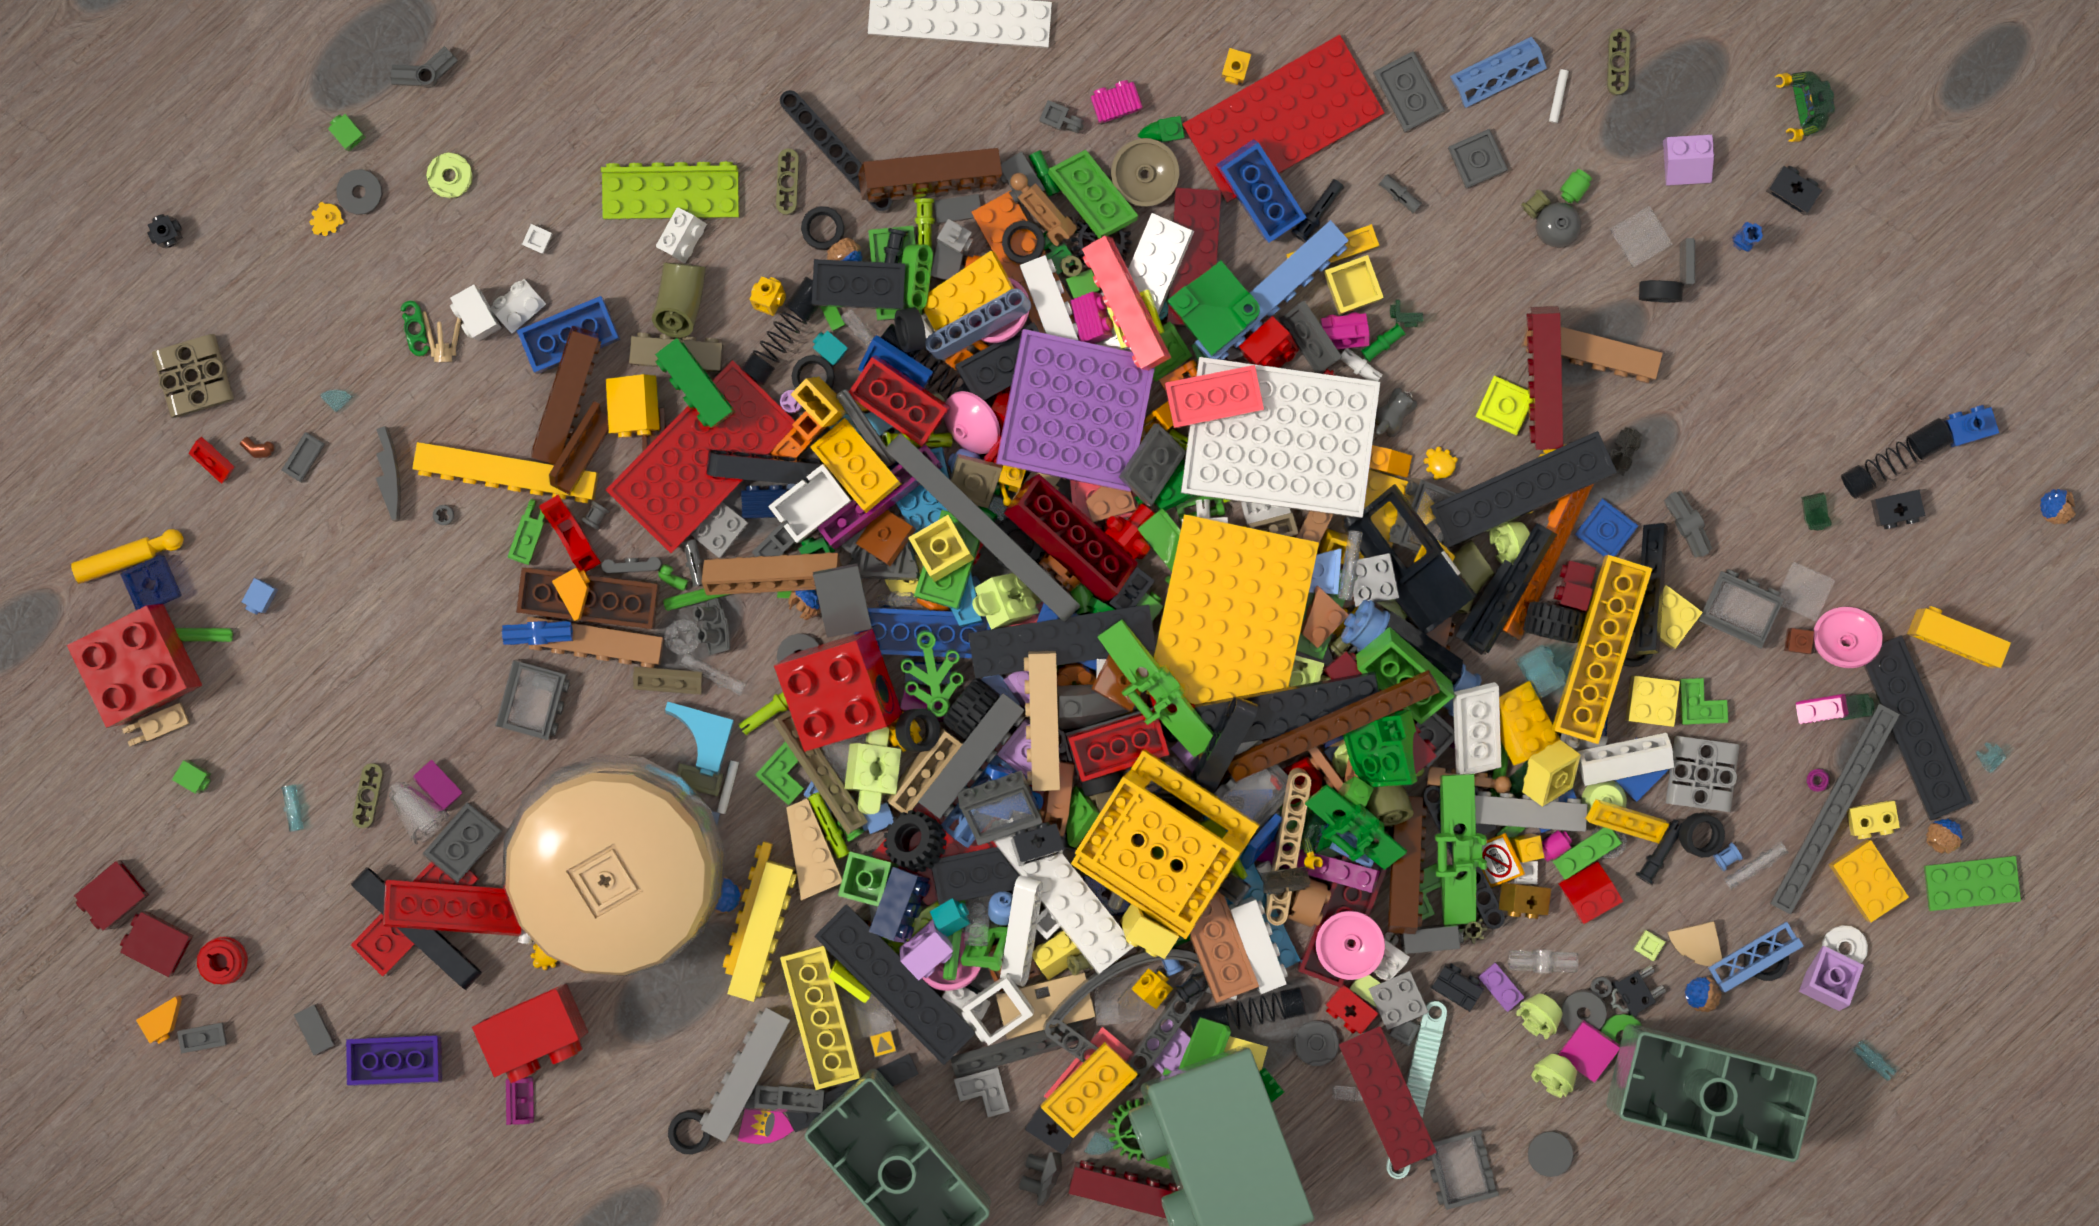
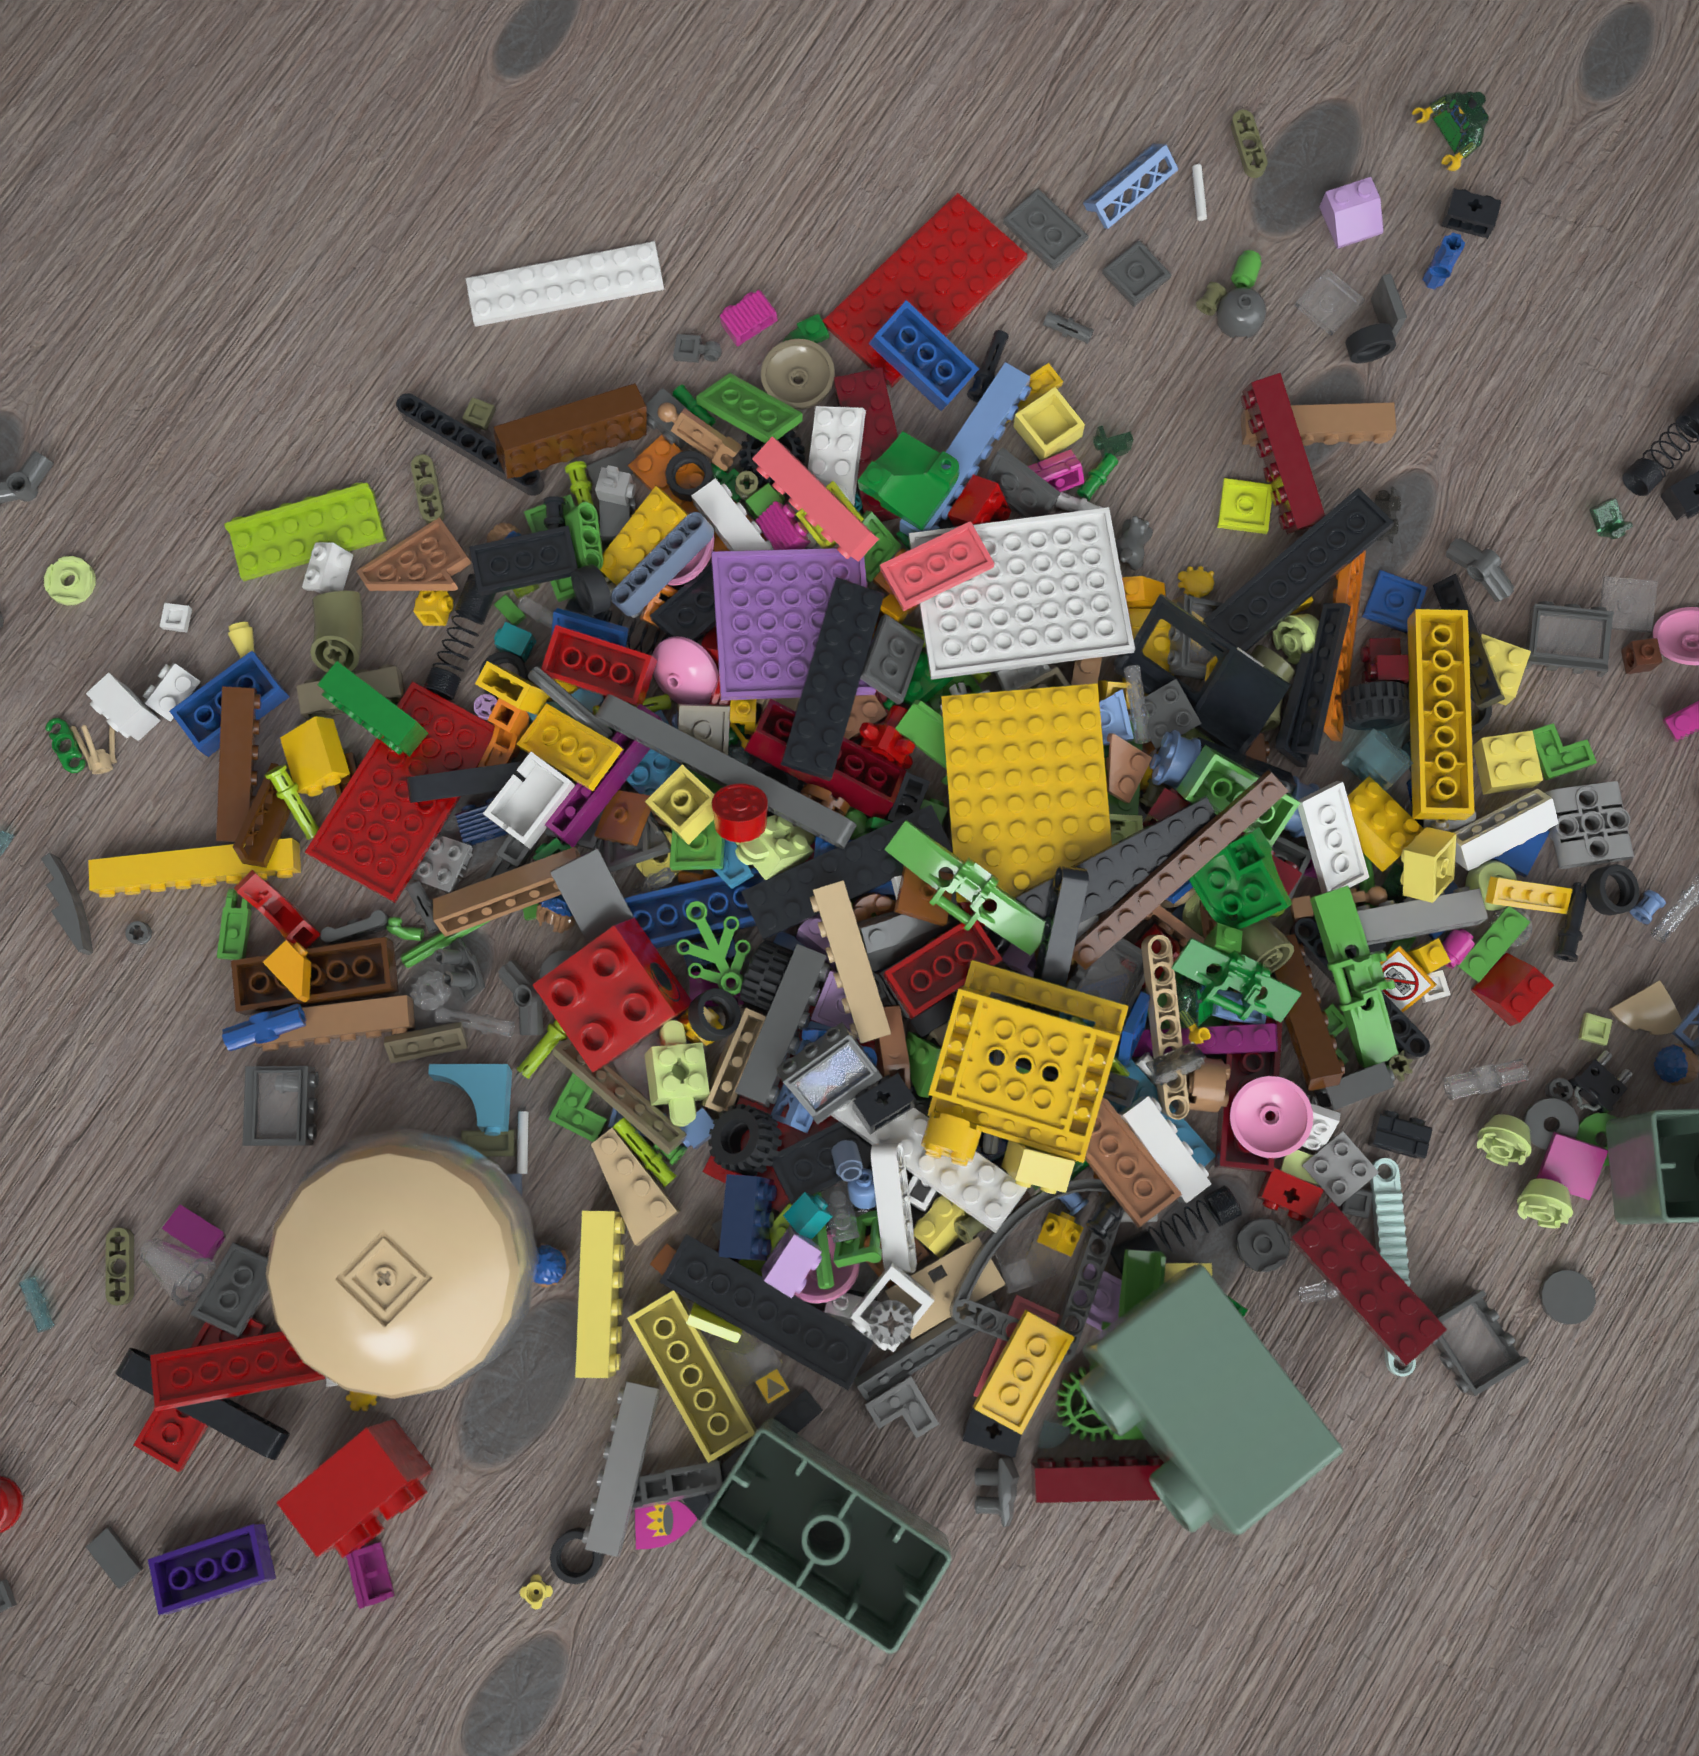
camera: 10 degrees left, 10 degrees down
dark grey bush [582,501,610,530] -> none
yellow plate [723,841,773,976] -> none
black tyre [801,206,845,250] -> none
bright green brick [838,852,899,907] -> none
yellow brick [1221,48,1251,85] -> none
medium lavender plate [1477,962,1525,1012] -> none
pearl gold brick [1499,882,1551,919] -> none
none -> light yellow cone [228,622,254,659]
none -> lime pin [265,764,319,840]
none -> nougat wing [356,517,471,591]
none -> olive plate [462,397,496,431]
none -> dark grey piece [498,960,544,1035]
none -> light yellow plate [520,1574,553,1609]
none -> dark orange tile [650,1243,676,1275]
none -> red wheel [712,783,768,843]
none -> black plate [780,577,884,781]
none -> sand blue brick [831,1140,863,1181]
none -> light grey gear [869,1300,913,1346]
none -> yellow brick [921,1112,982,1167]

